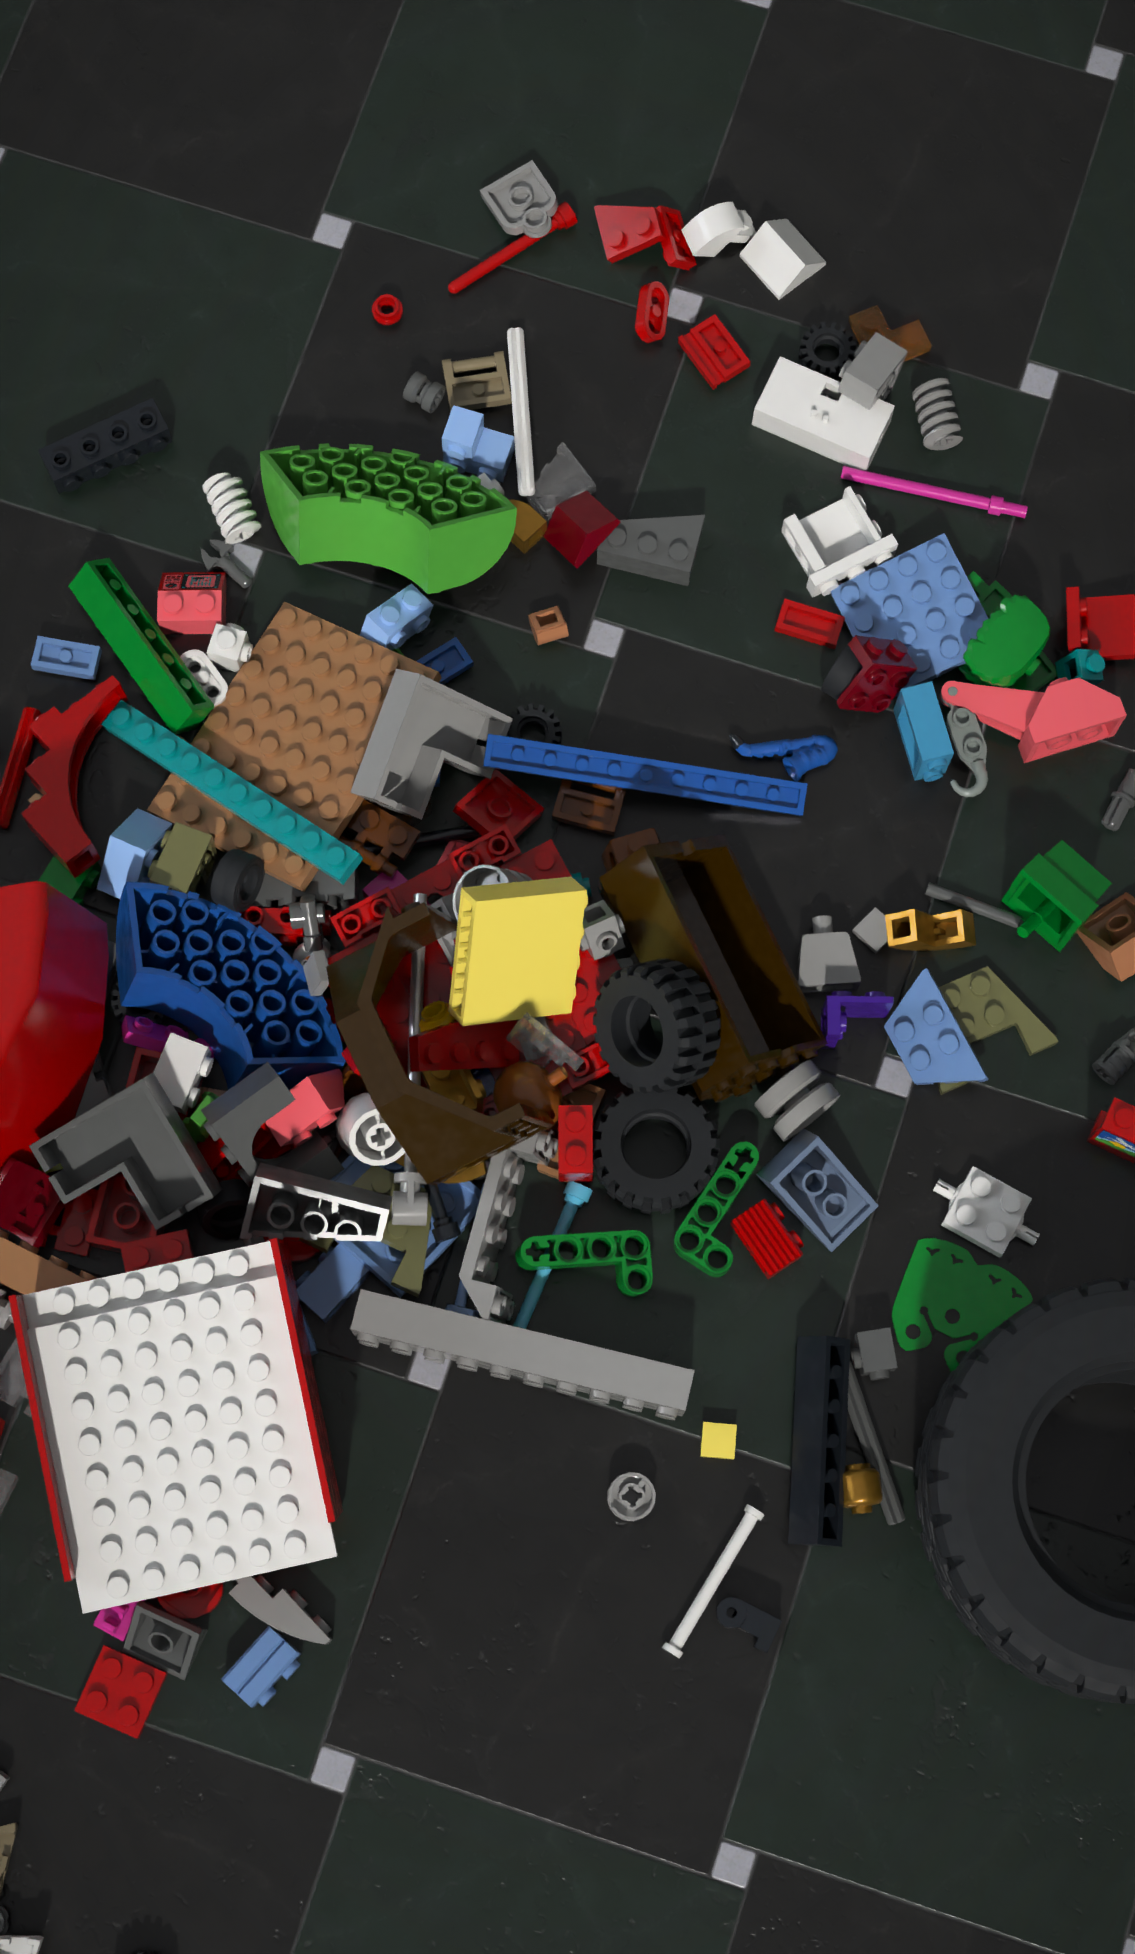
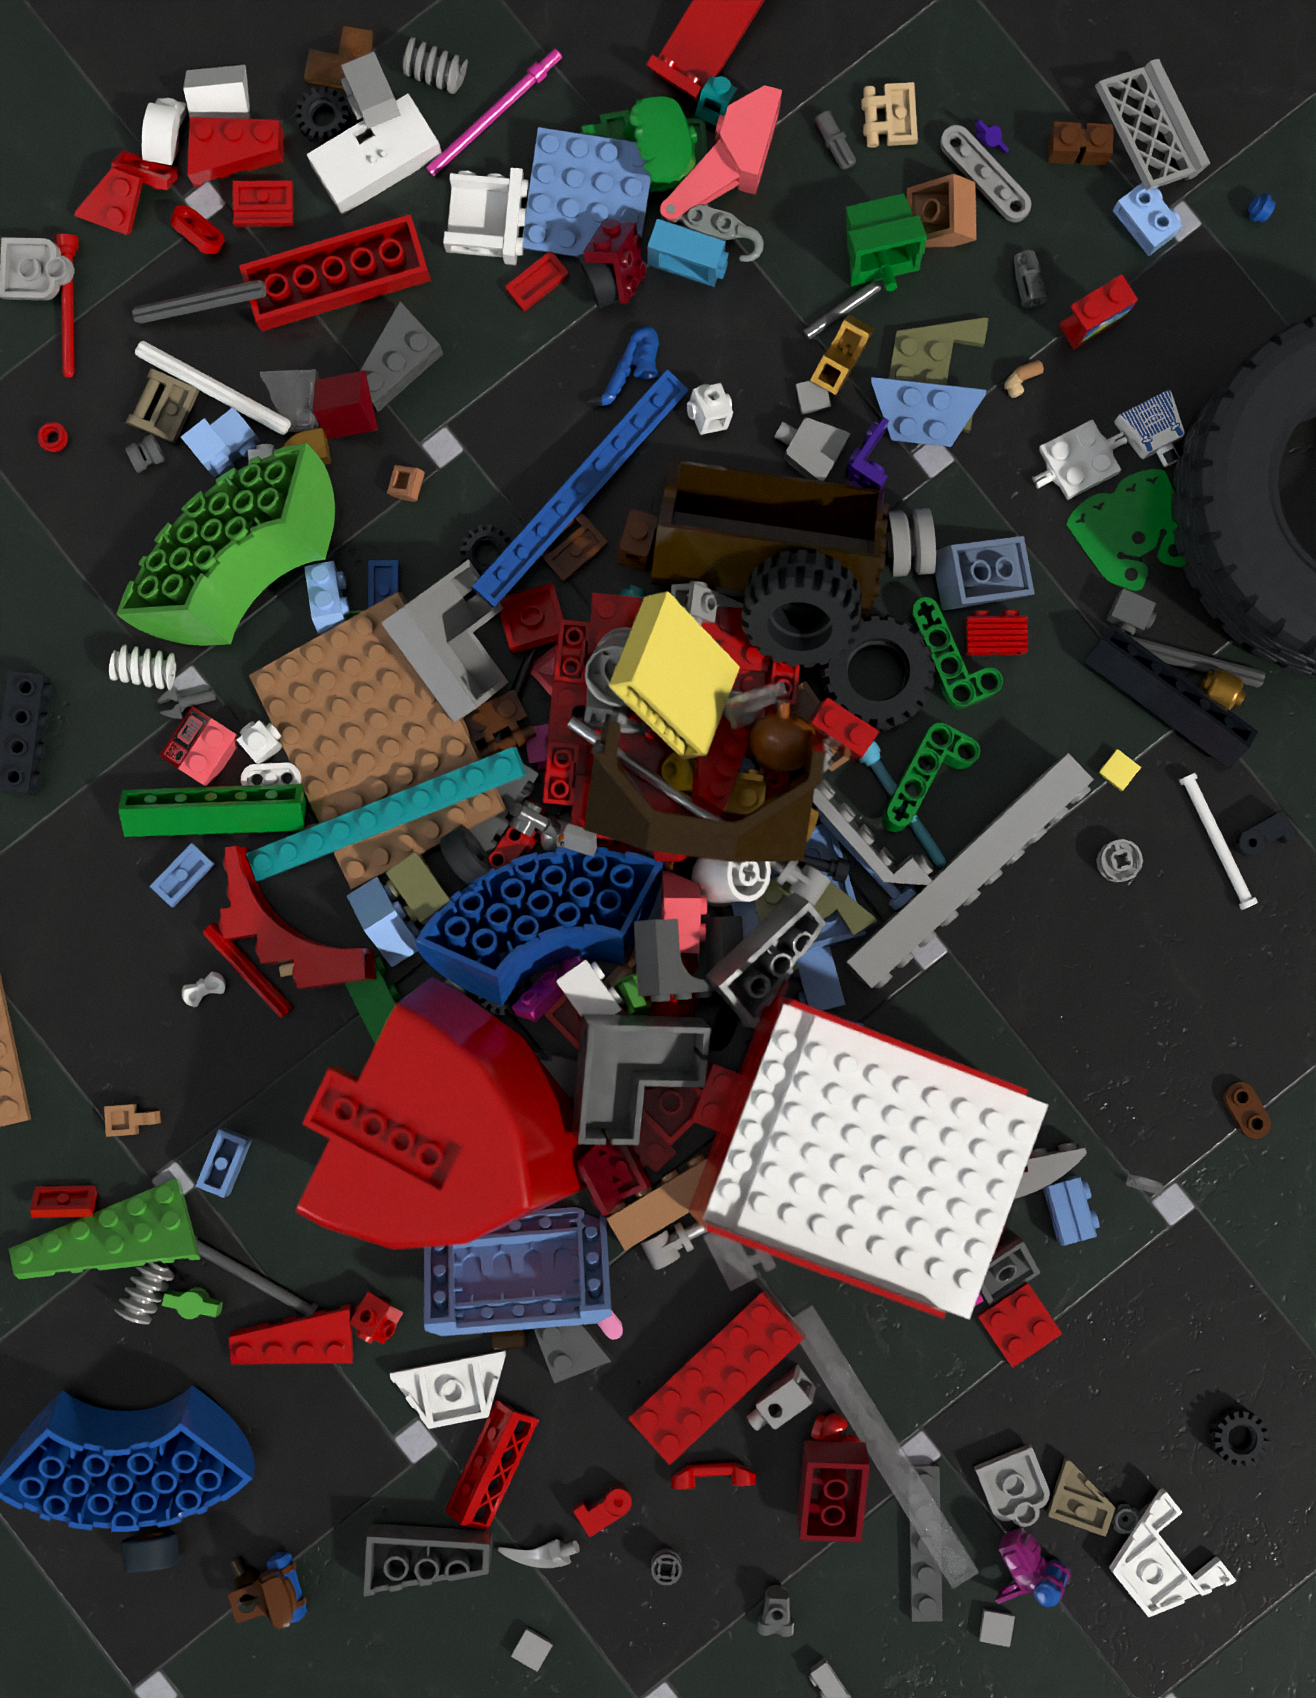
camera: 55 degrees left, 10 degrees up
none -> dark grey axle [132,280,267,323]
none -> red wedge [187,117,285,187]
none -> red brick [239,214,431,331]
none -> white brick [687,383,733,435]
none -> arm [1004,360,1044,398]
none -> white torso [1114,389,1185,467]
none -> clear tile [1126,1174,1164,1196]
none -> reddish brown plate [1223,1082,1271,1139]

